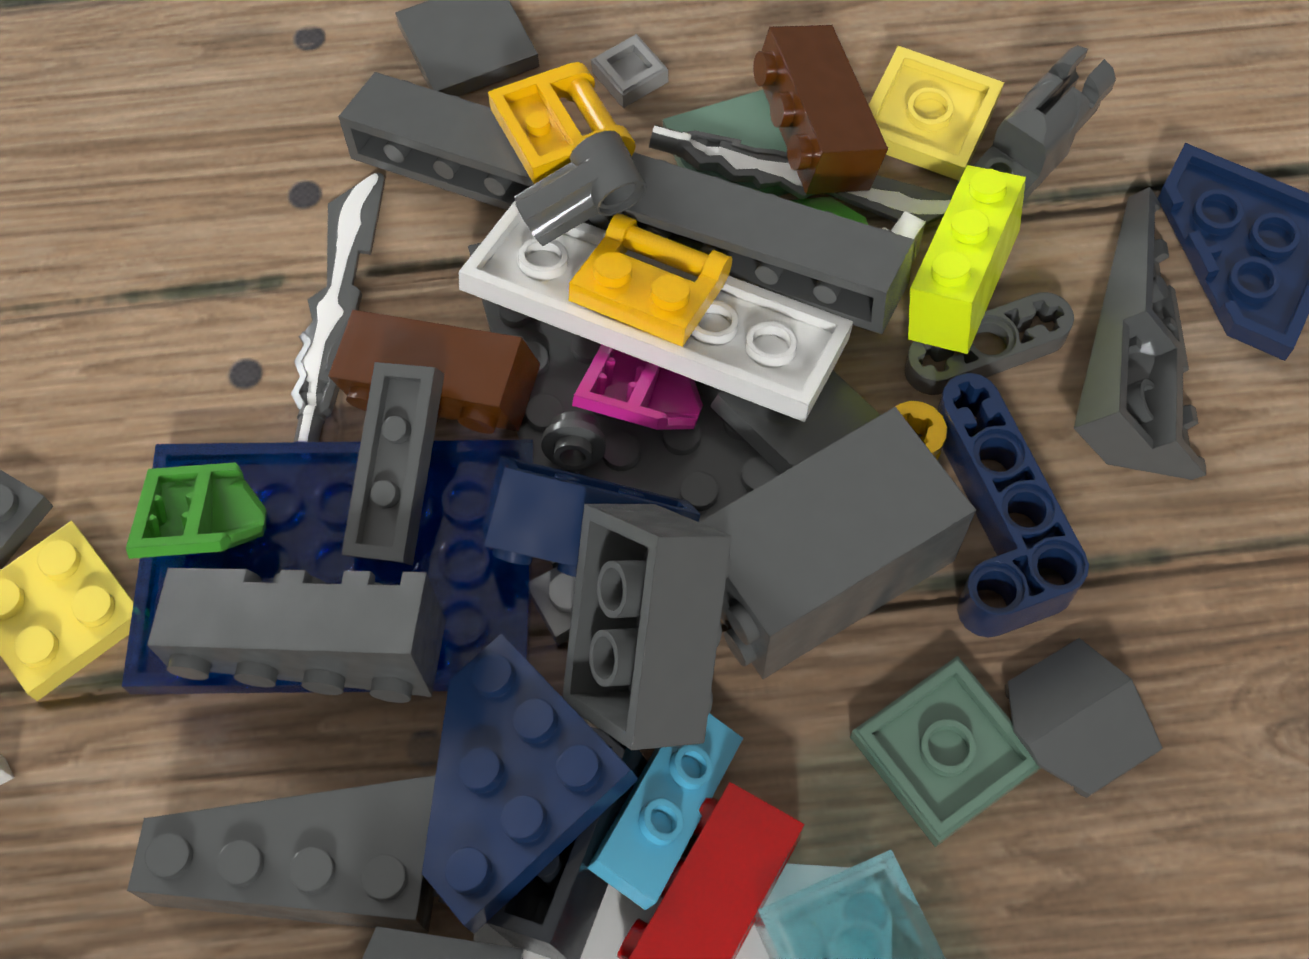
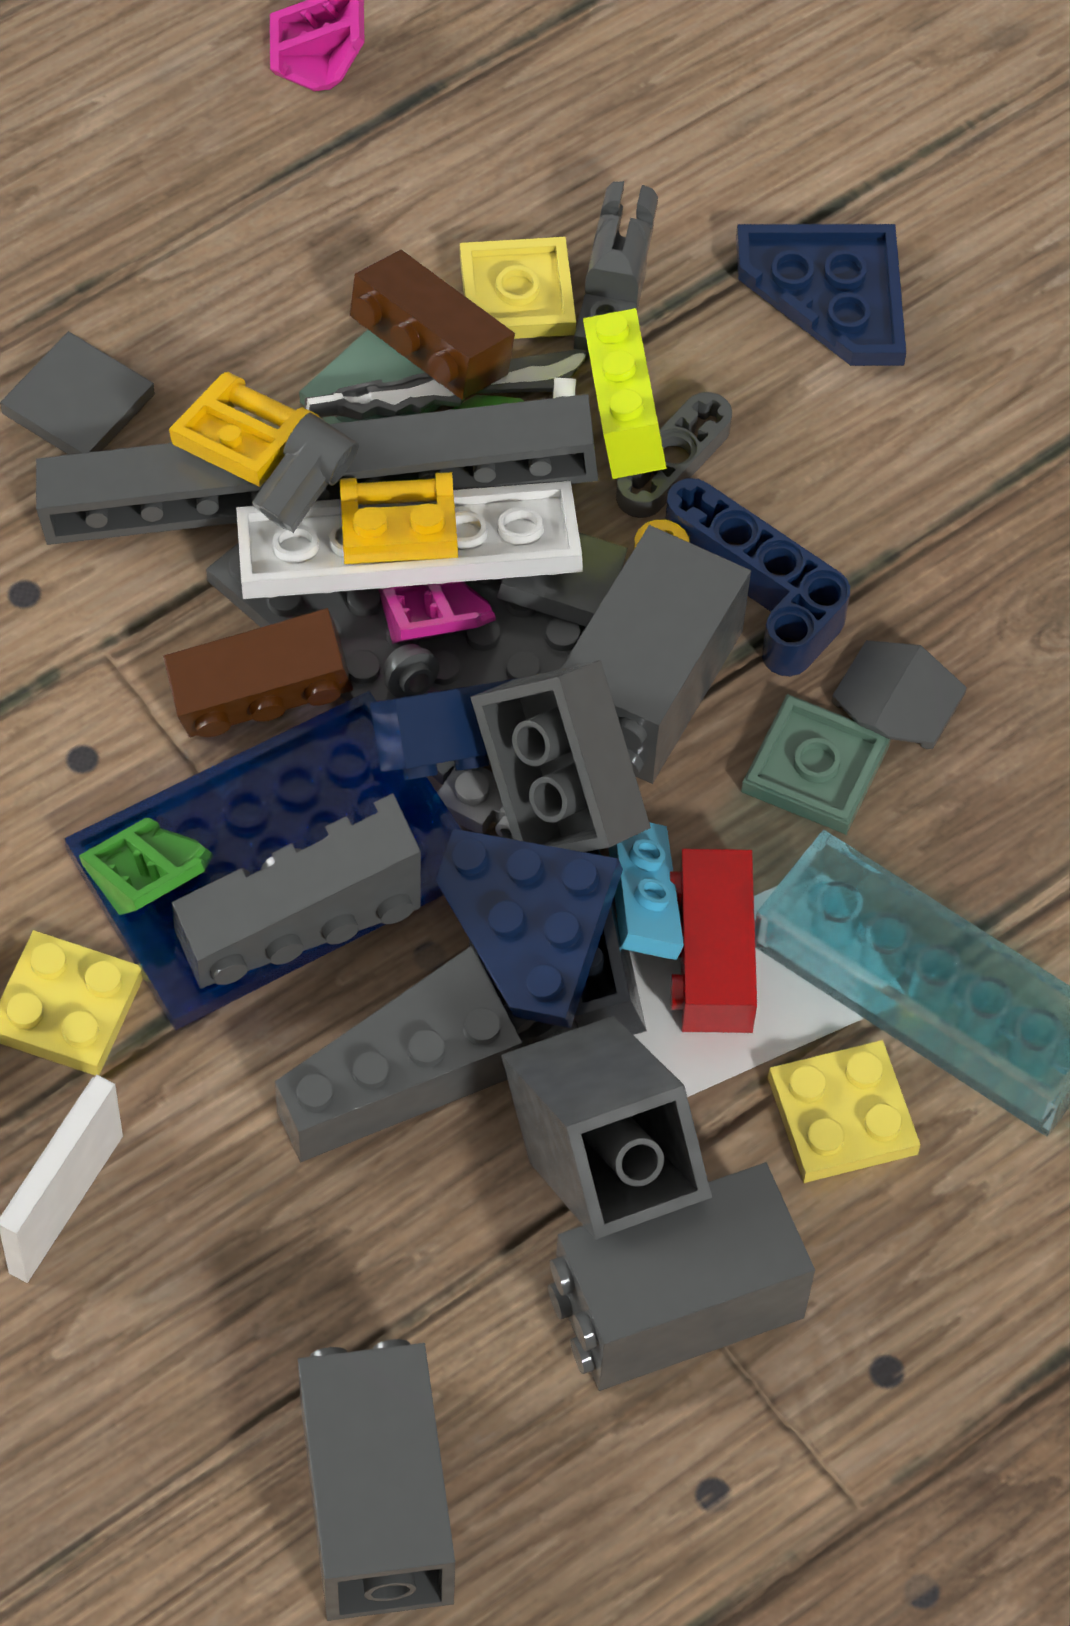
camera: 35 degrees left, 5 degrees down
dark grey sword [291,173,385,453] -> none
dark grey plate [342,362,444,566] -> none
light grey tile [591,34,669,108] -> none
dark grey wedge [1074,187,1206,480] -> none

